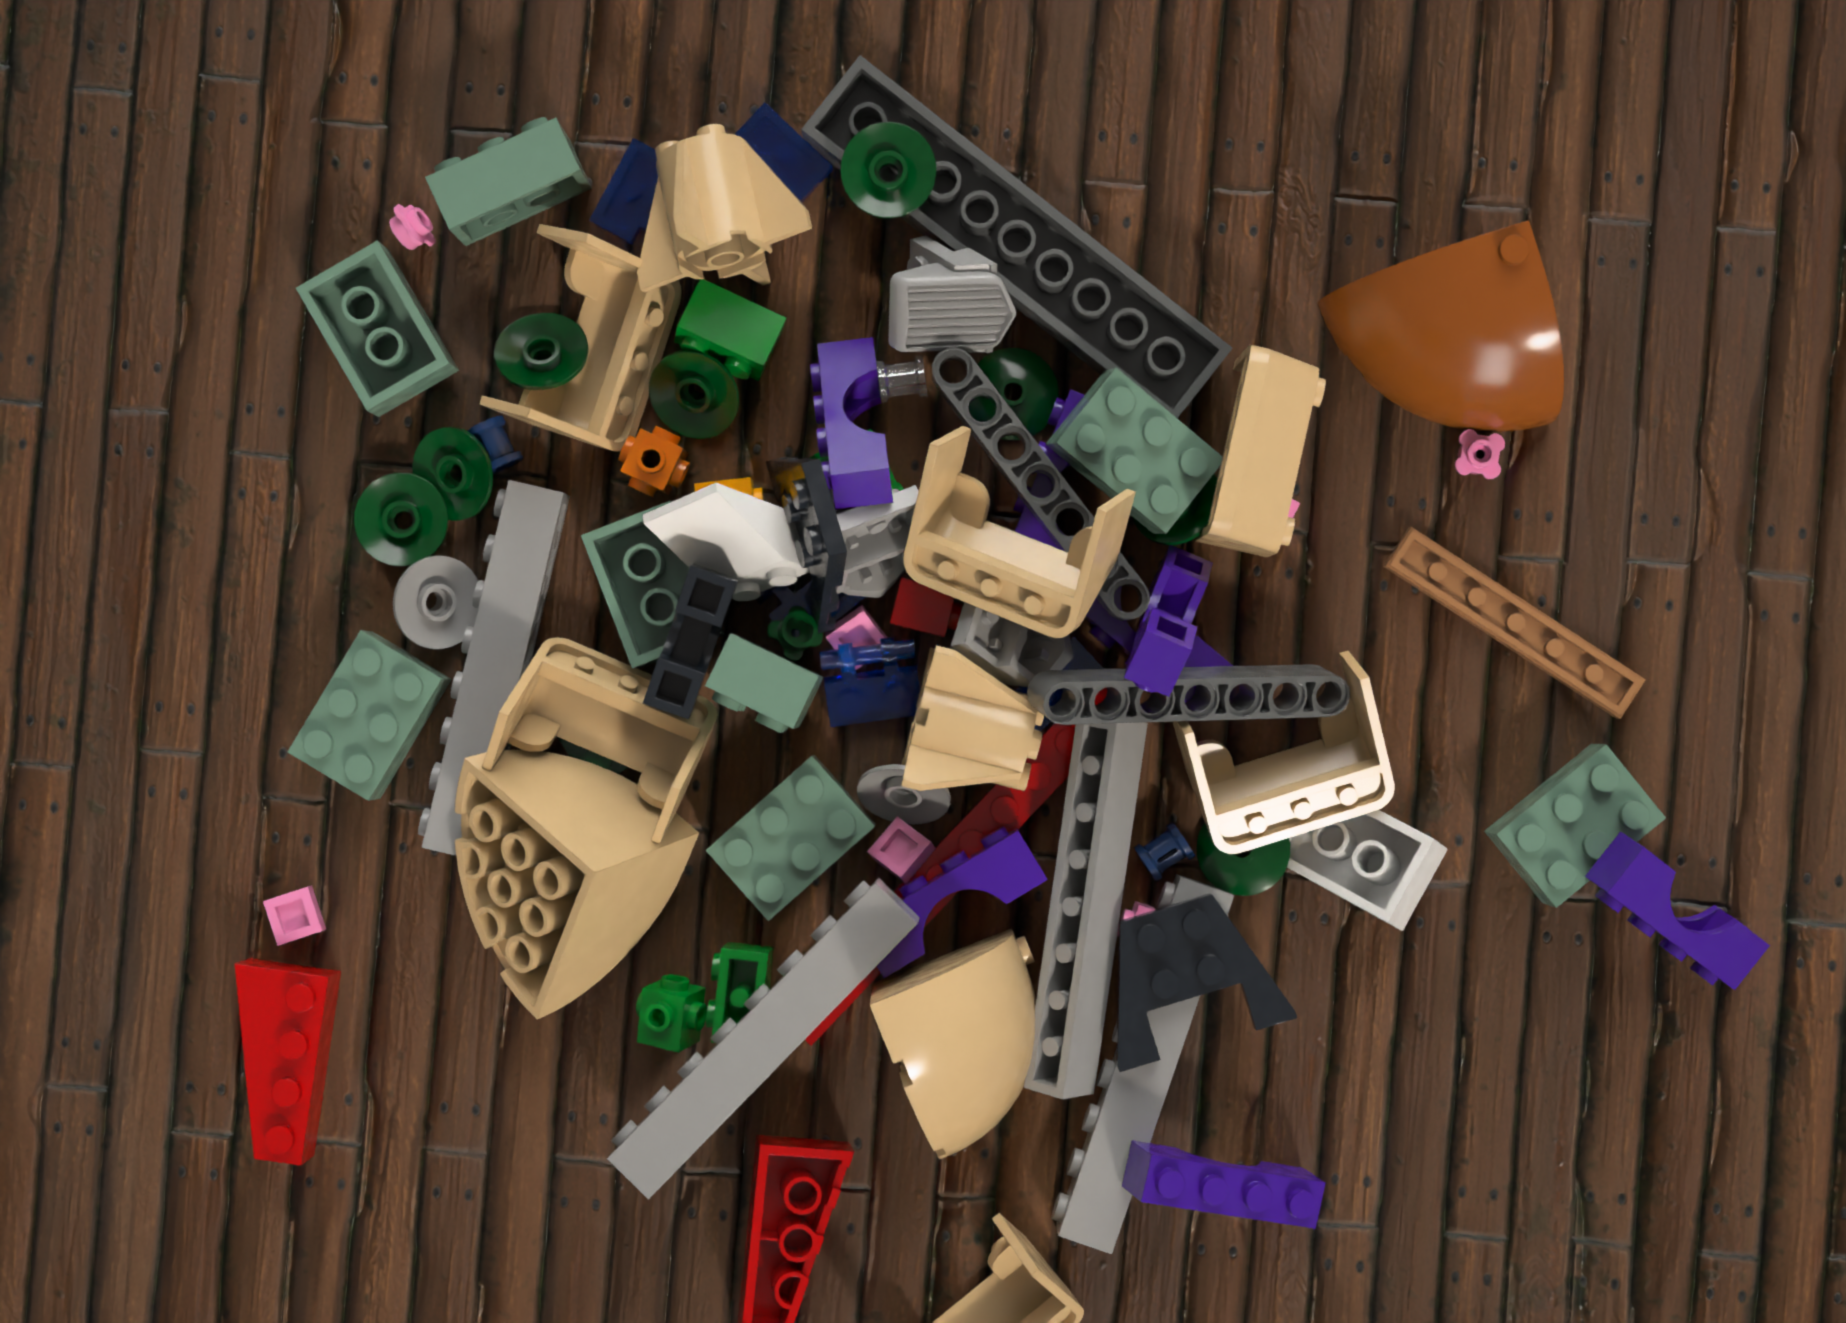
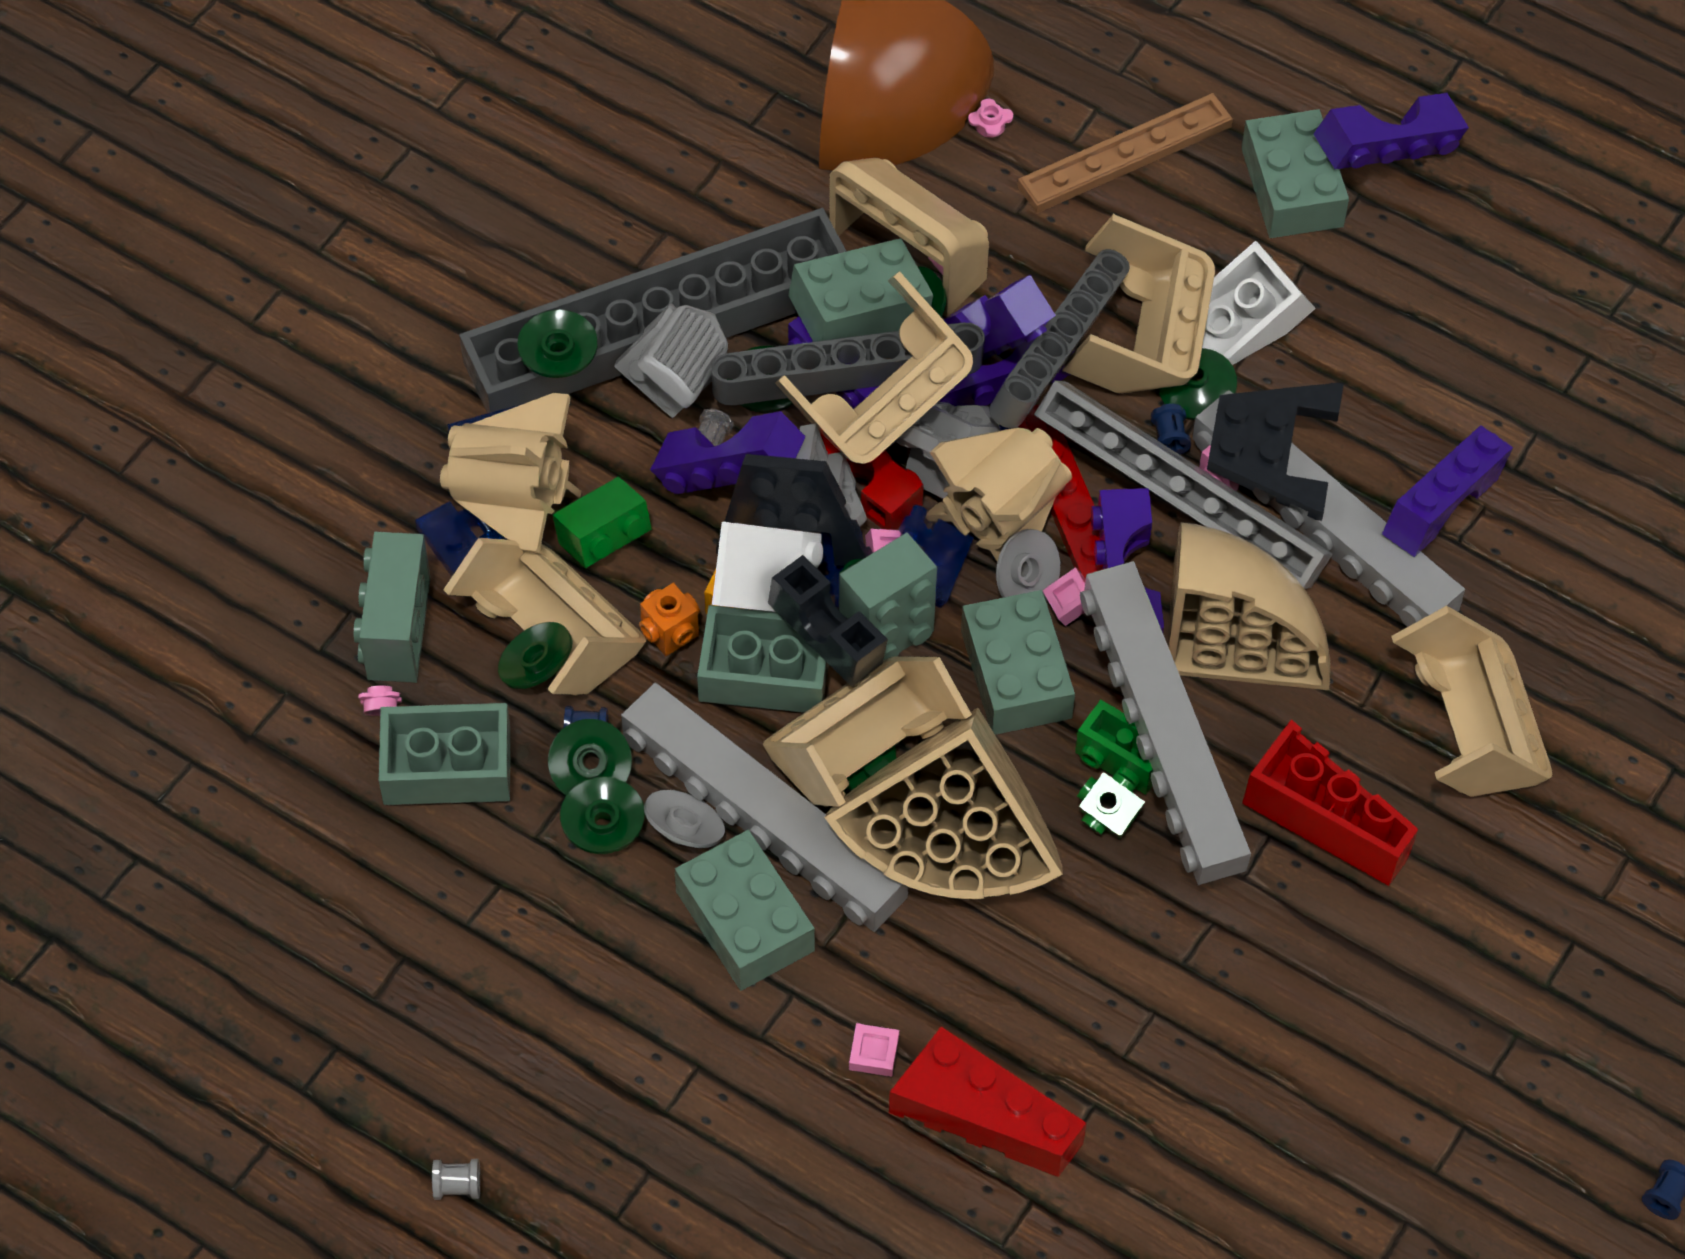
camera: 55 degrees left, 30 degrees down
dark green dish [649,350,739,439] -> none

